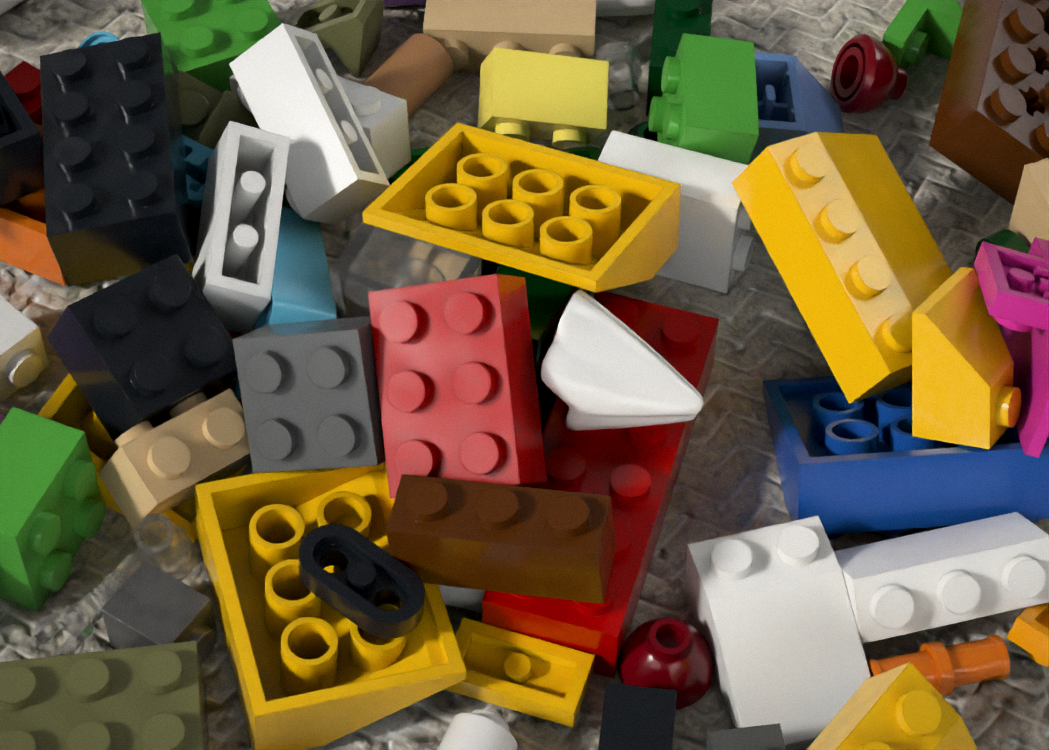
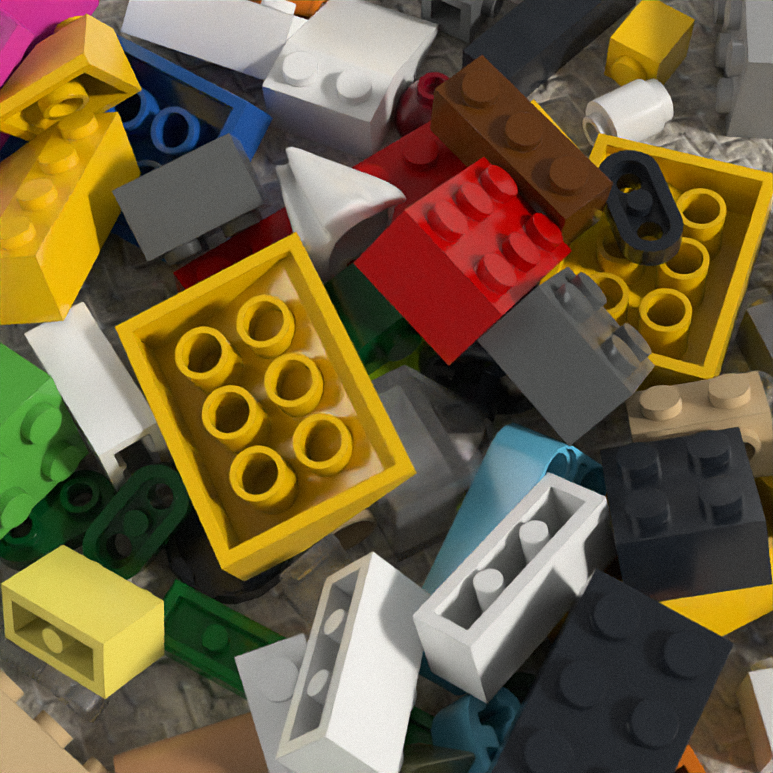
camera: 140 degrees left, 10 degrees up
none -> dark grey brick [112,133,272,267]

